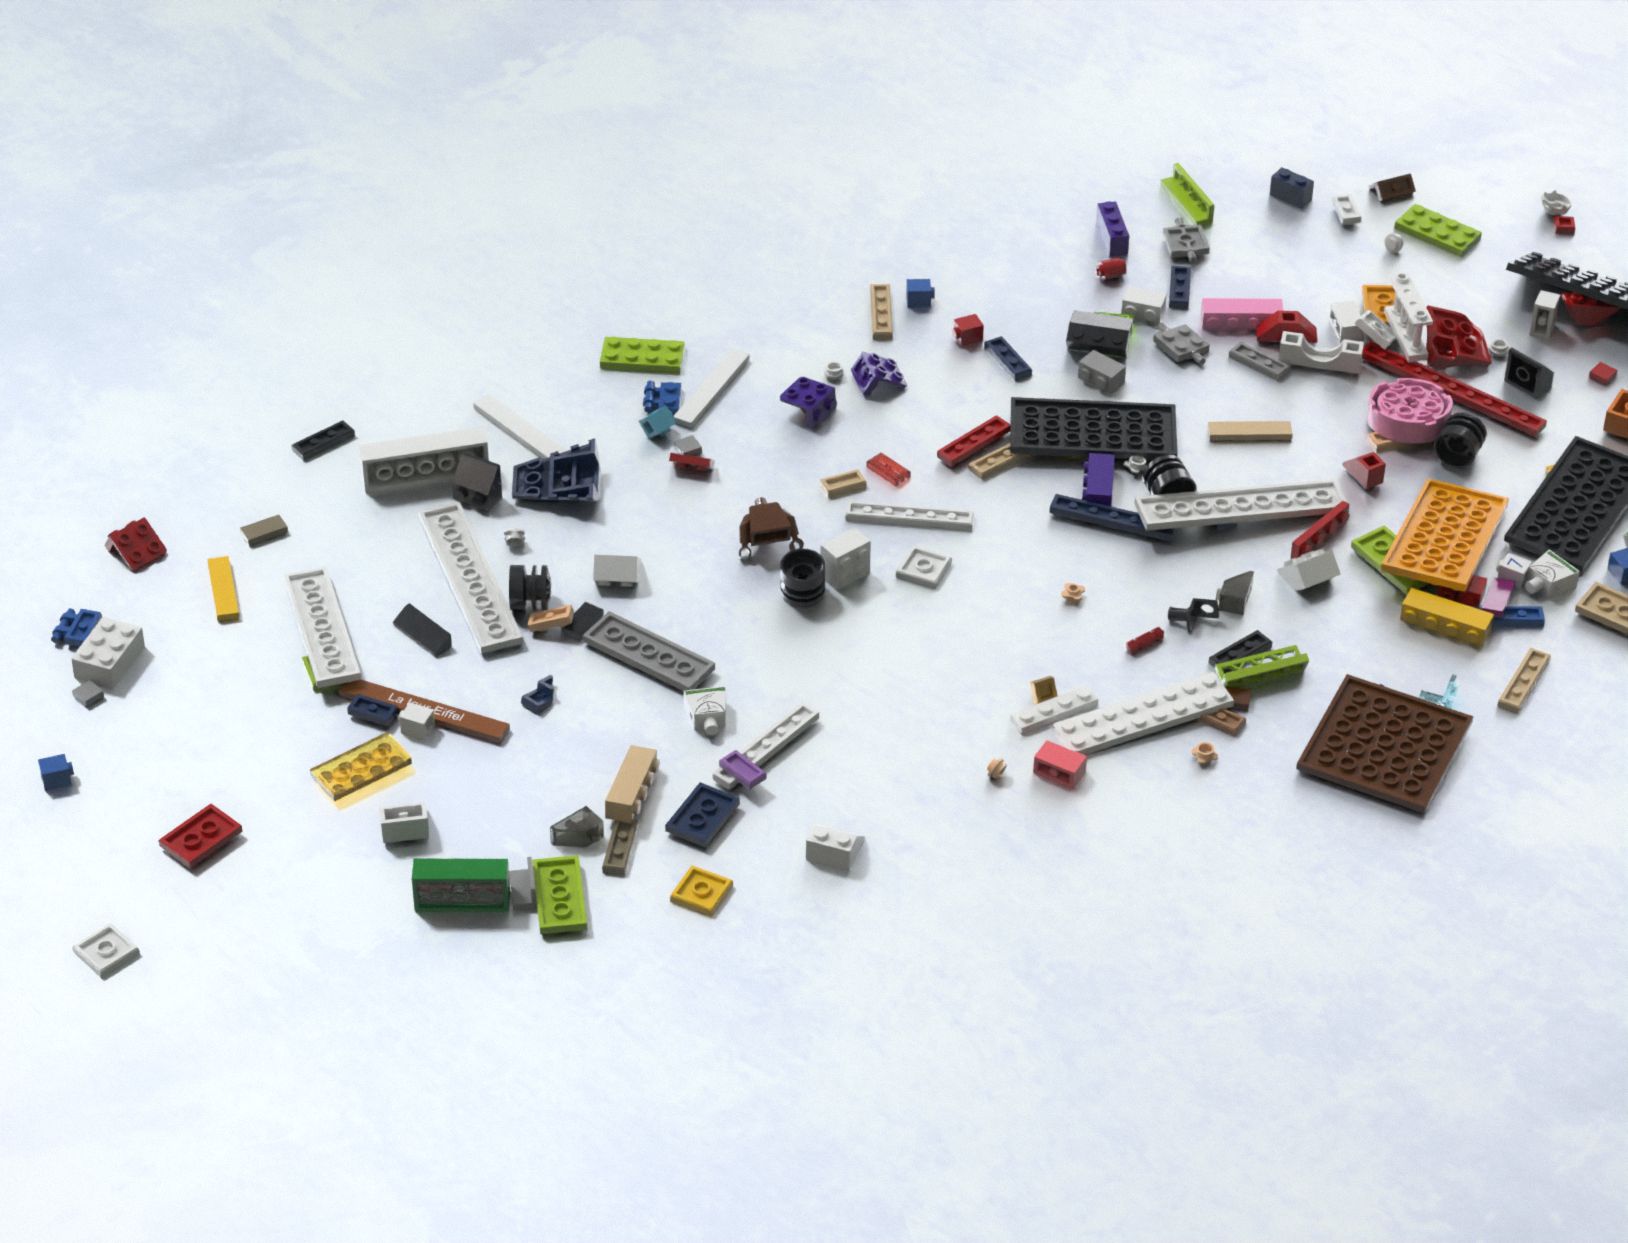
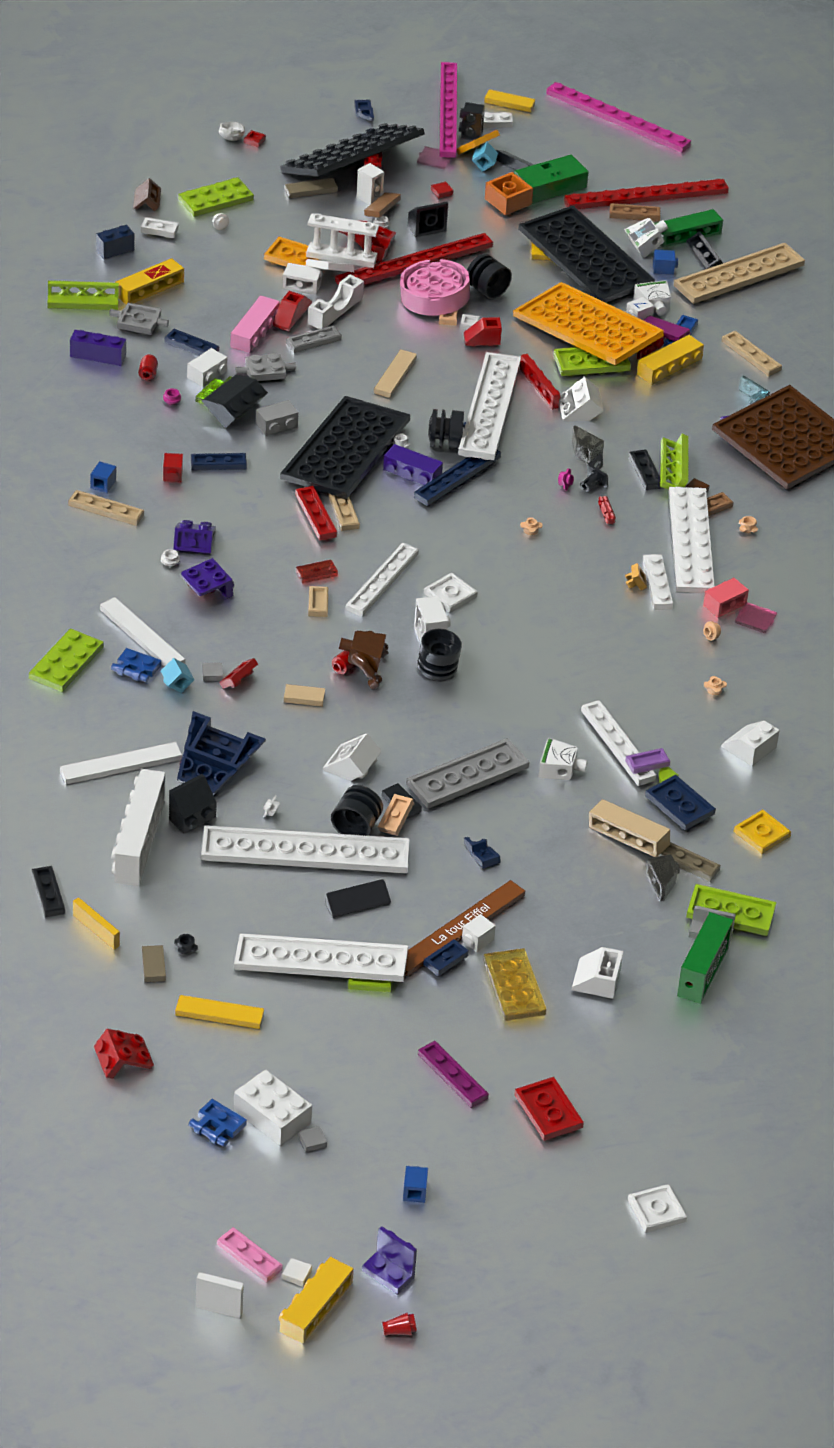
camera: 70 degrees left, 0 degrees up
none -> yellow tile [73,897,120,950]
none -> yellow brick [115,258,184,304]
none -> dark pink plate [163,388,181,405]
none -> black plate [174,934,198,954]
none -> tan tile [284,684,325,707]
none -> dark tan tile [285,178,338,198]
none -> medium nougat tile [364,192,401,218]
none -> magenta tile [418,1041,489,1108]
none -> white tile [460,314,480,330]
none -> dark pink plate [558,469,574,490]
none -> lime tile [658,767,679,783]
none -> light nougat plate [704,676,727,695]
none -> clear pink piece [735,602,777,634]

